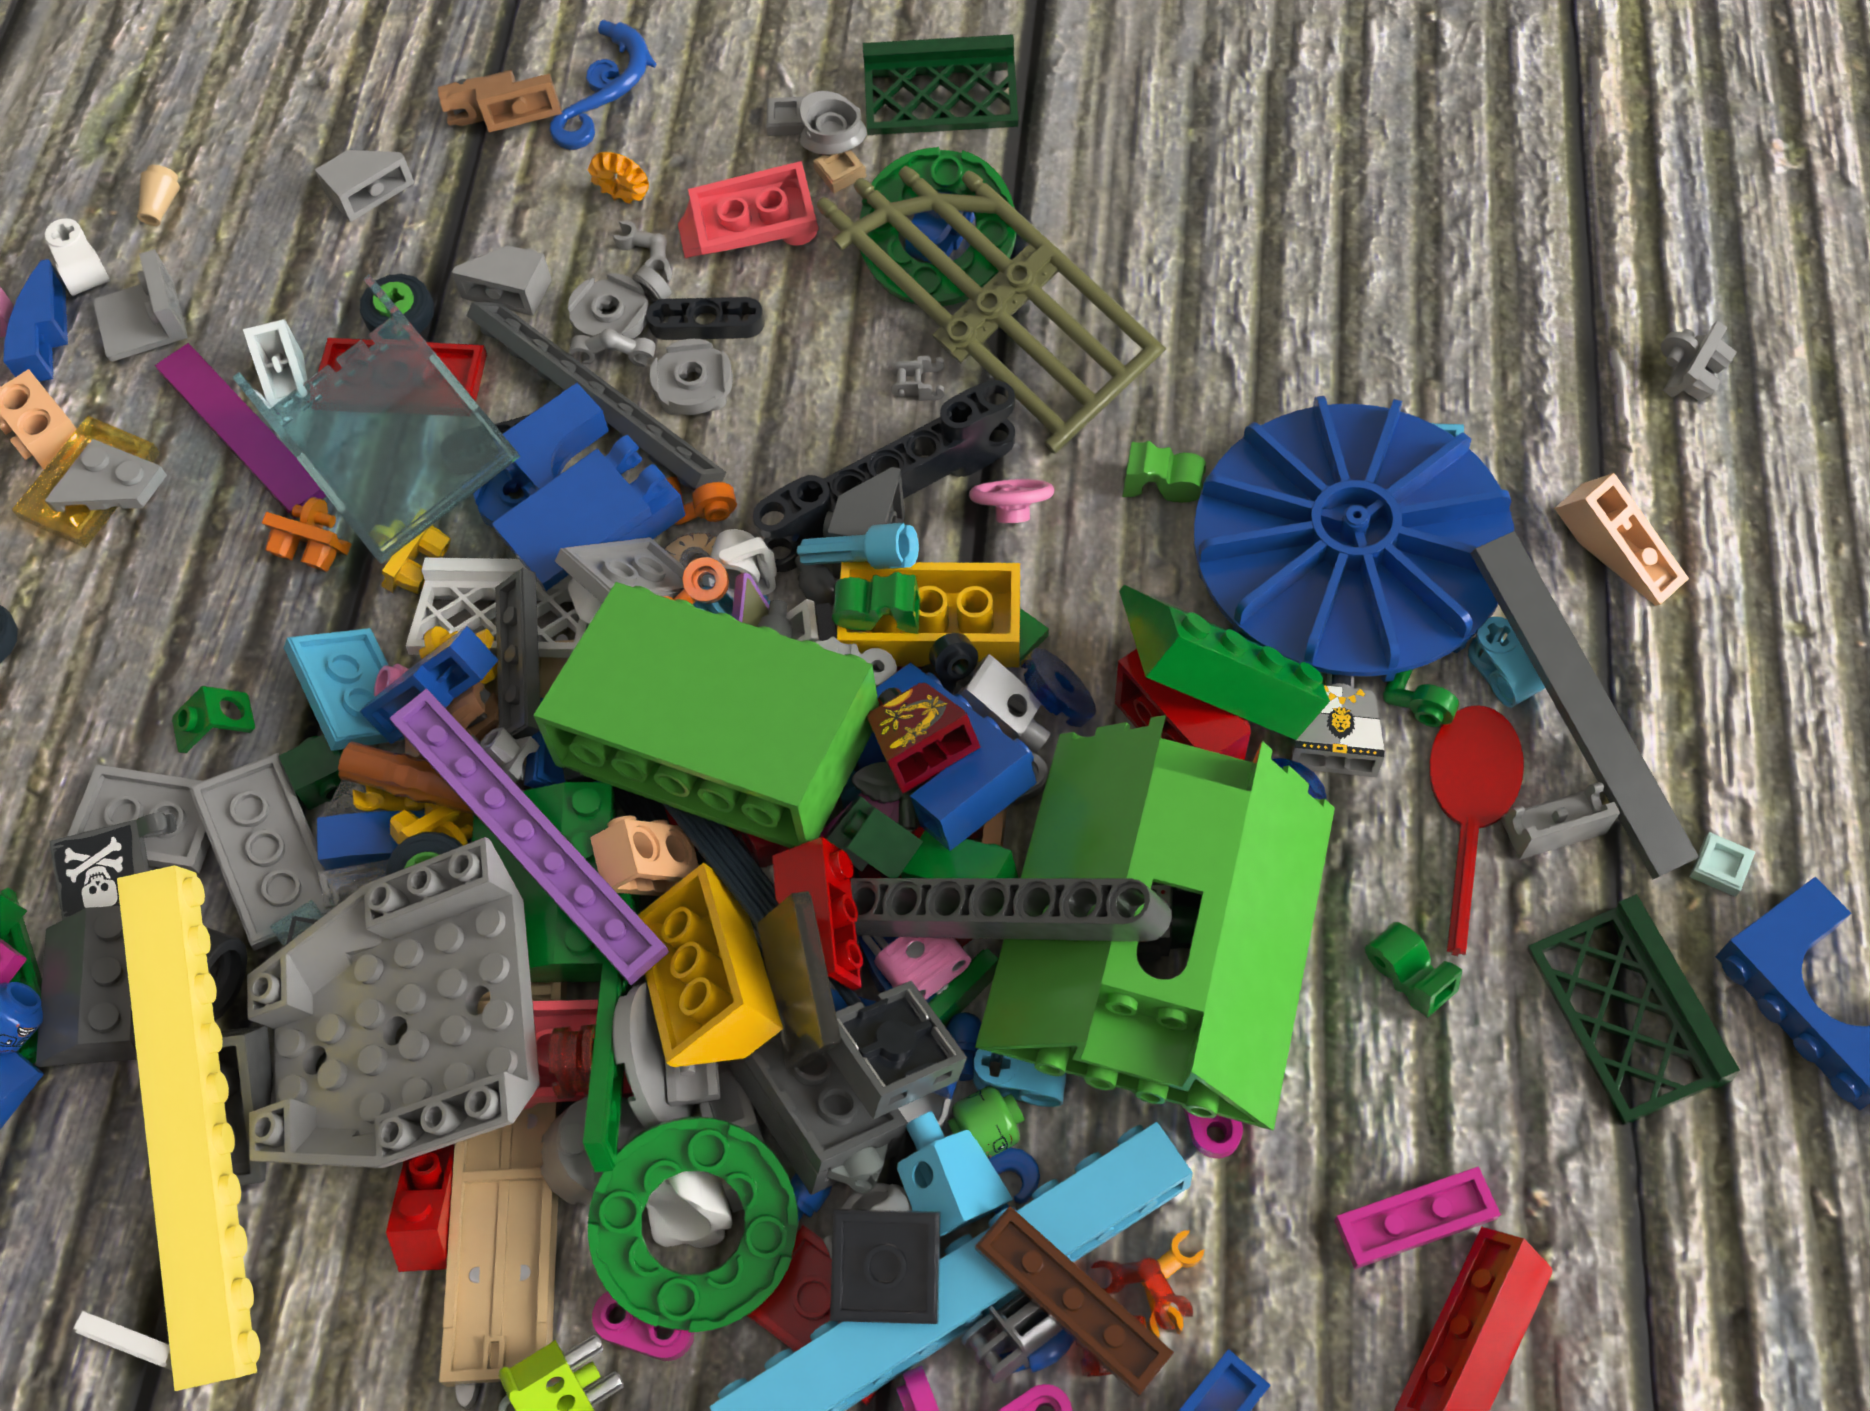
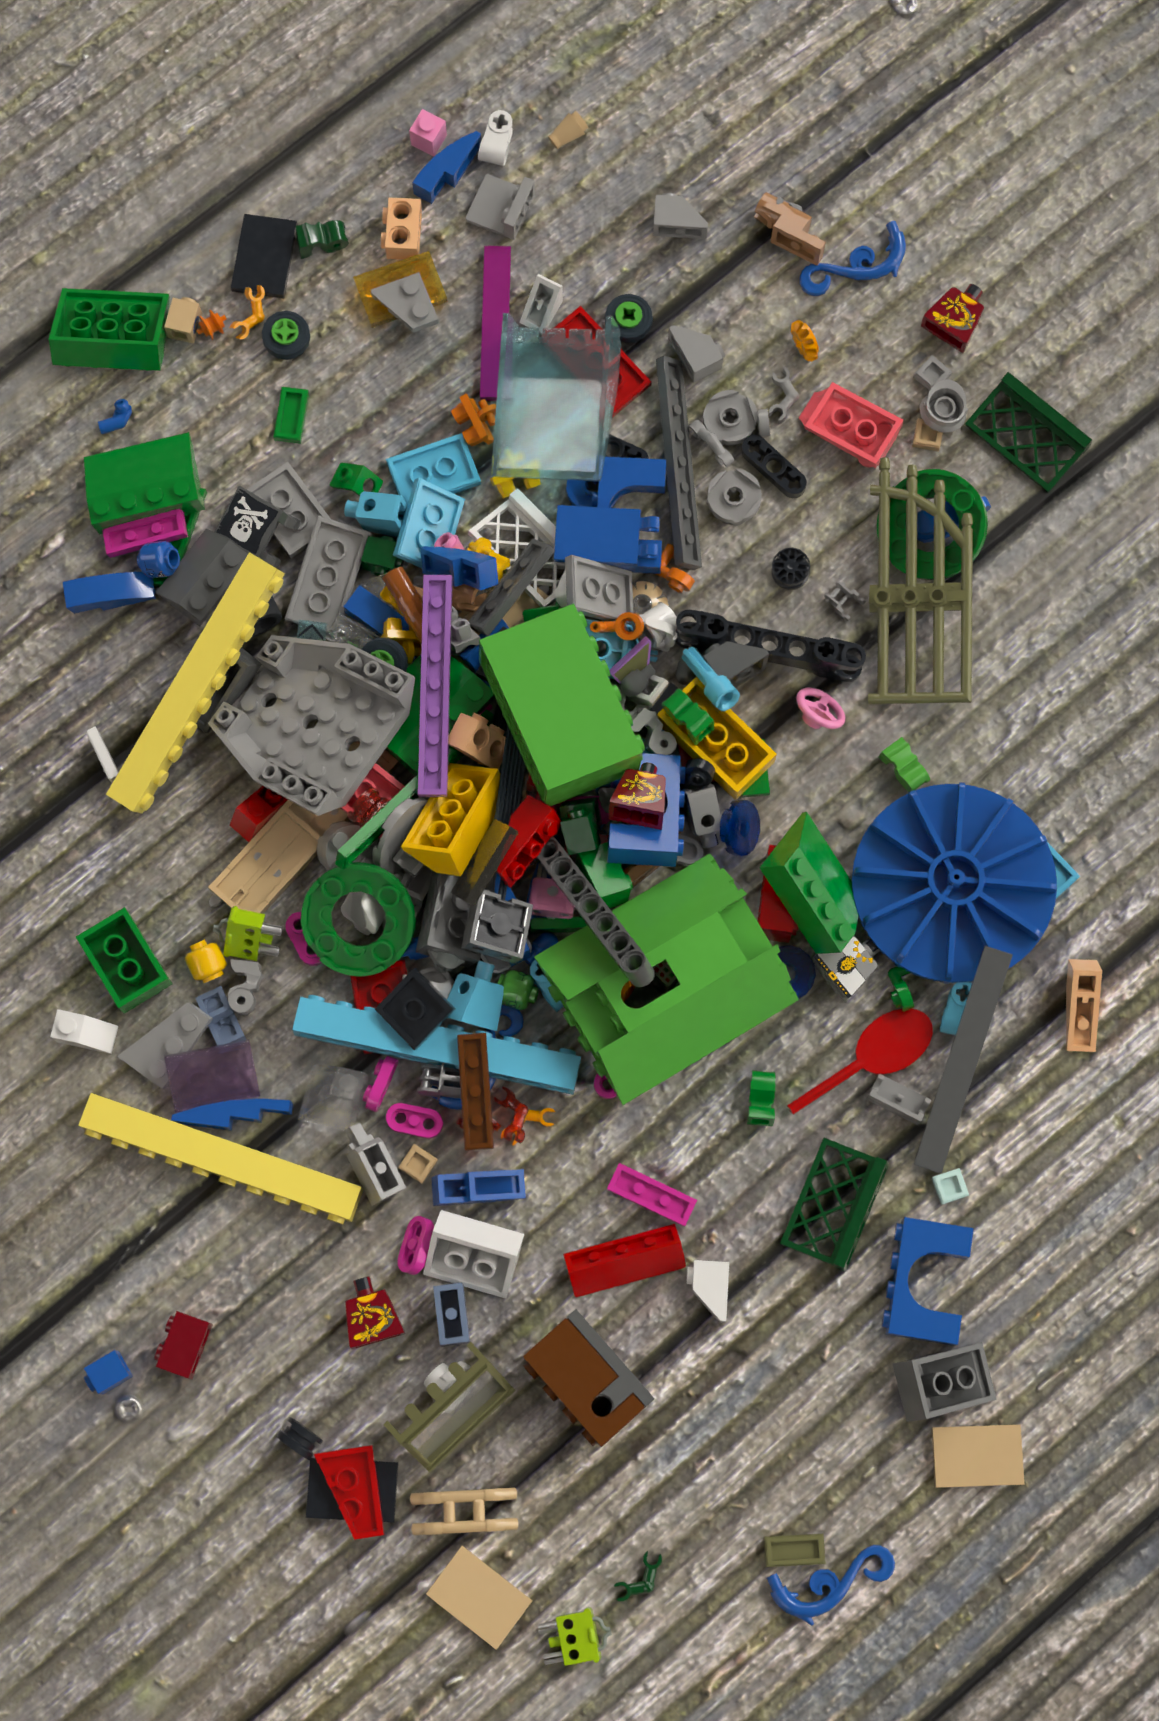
camera: 40 degrees right, 15 degrees up
none -> green tile [273,387,309,444]
none -> medium azure torso [344,491,407,538]
none -> medium azure tile [386,433,481,504]
none -> white slope [687,1260,729,1323]
none -> black wheel [771,547,810,590]
none -> dark red torso [921,284,984,353]

